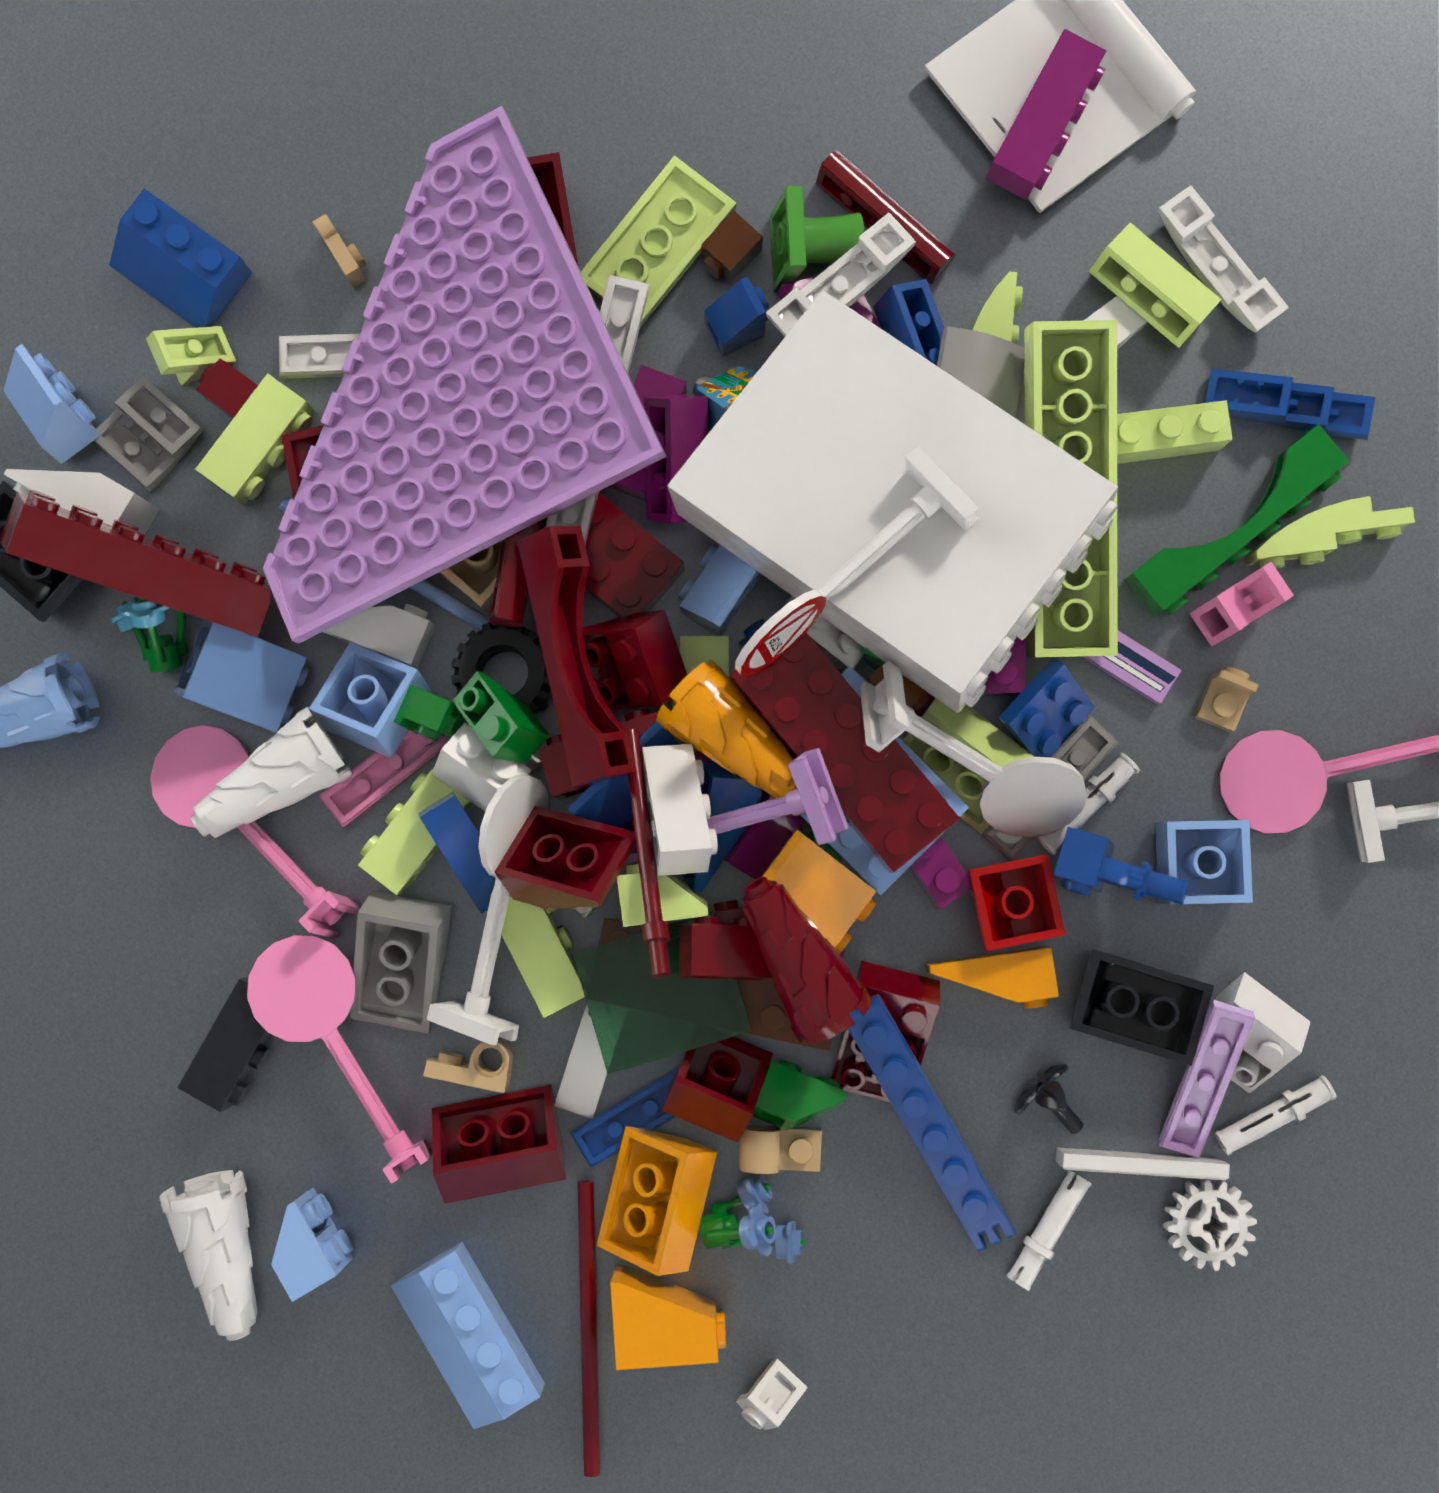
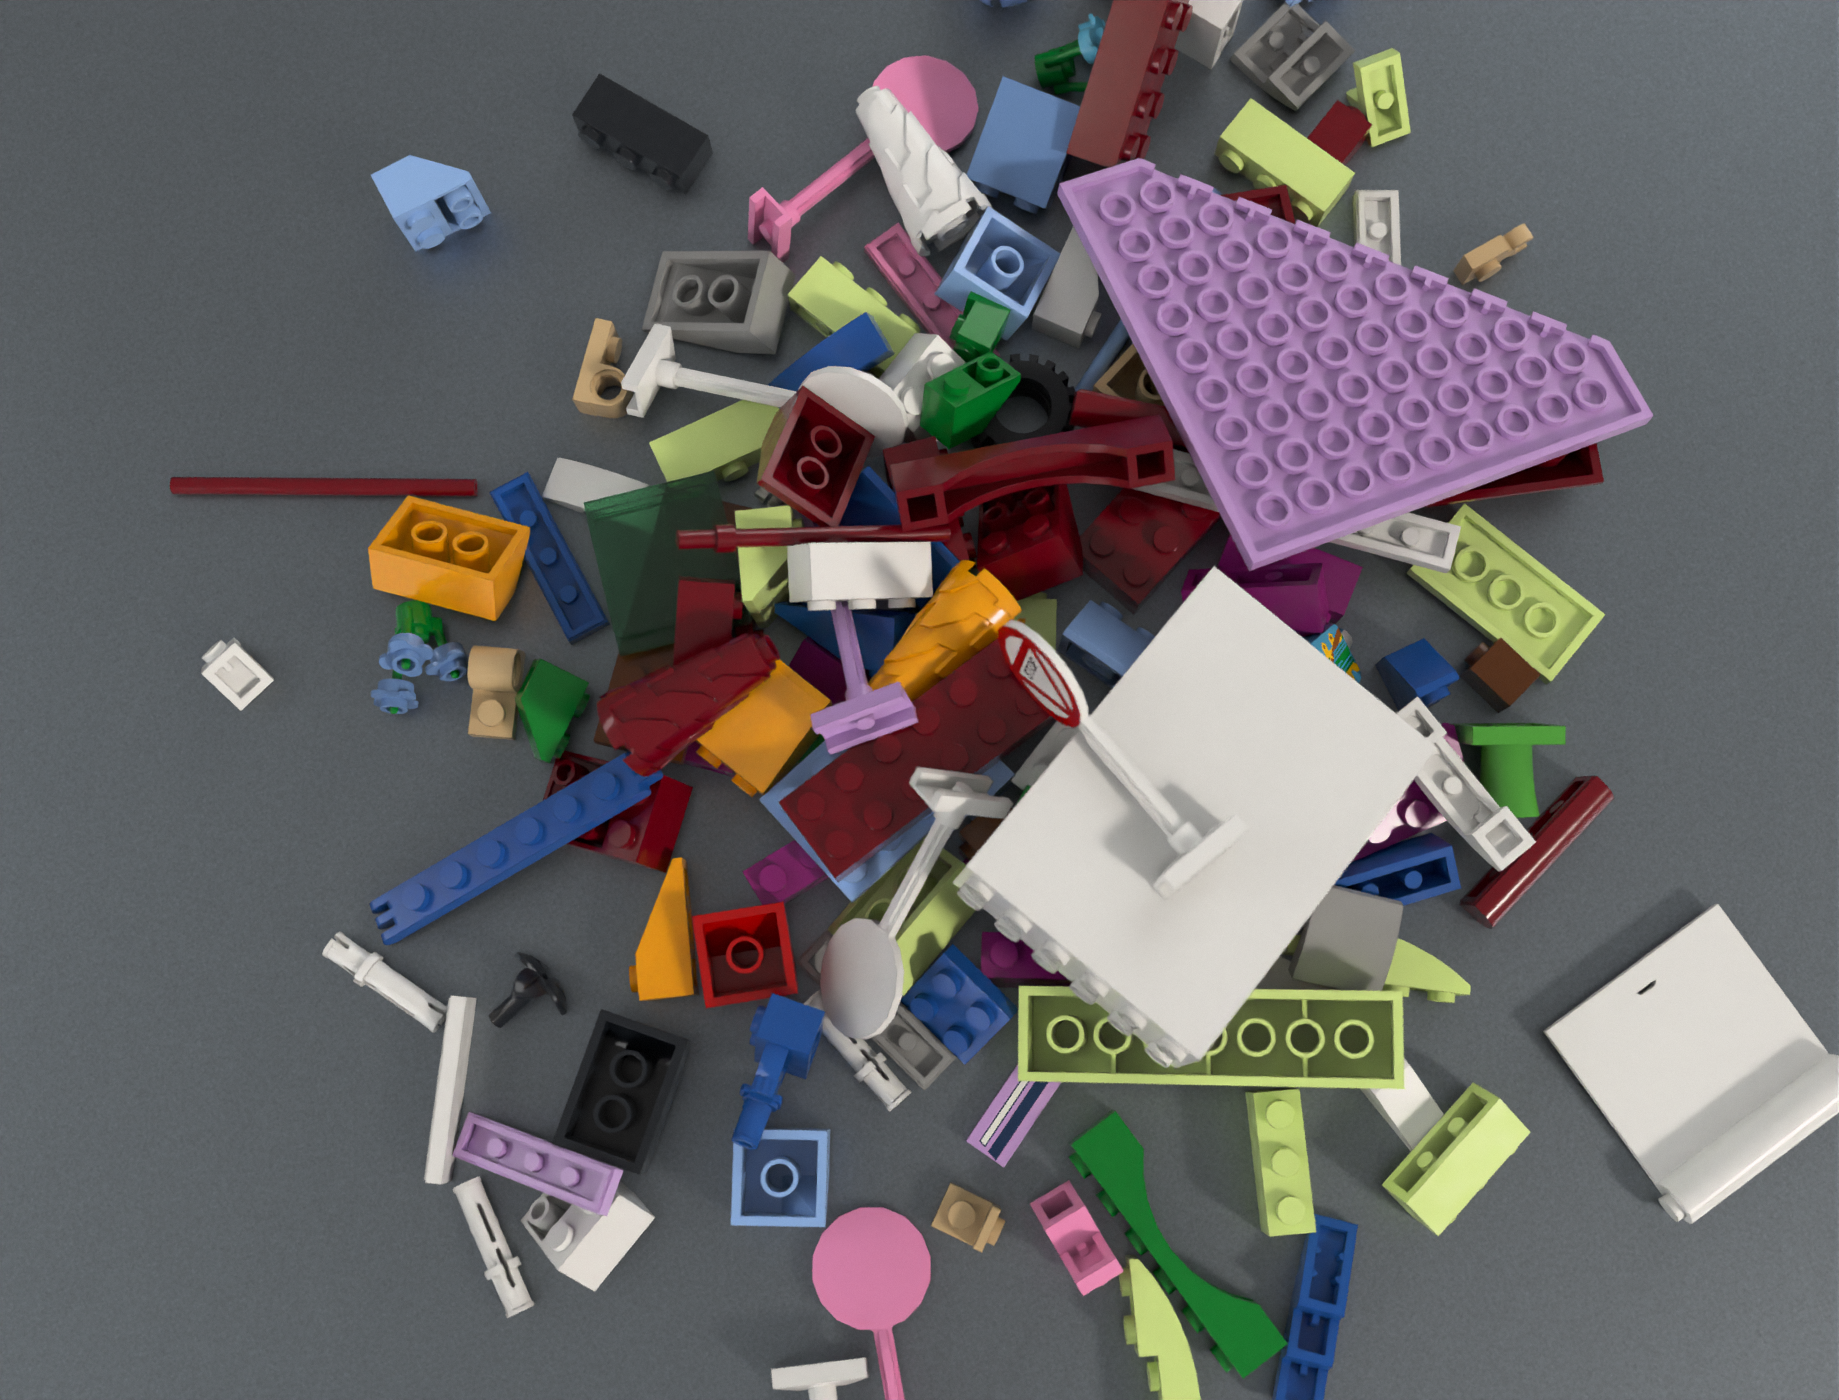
camera: 95 degrees right, 5 degrees down
blue slope [109,188,252,328] -> none
white cone [159,1170,258,1341] -> none
bright pink piece [247,935,432,1184] -> none
light blue slope [390,1241,545,1429] -> none
dark red slope [432,1085,566,1204] -> none
light orange slope [610,1265,726,1370] -> none
dark red slope [662,1023,773,1143] -> none
magenta brick [985,28,1106,201] -> none
white slope [1158,185,1289,333] -> none
white gear [1163,1179,1257,1271] -> none

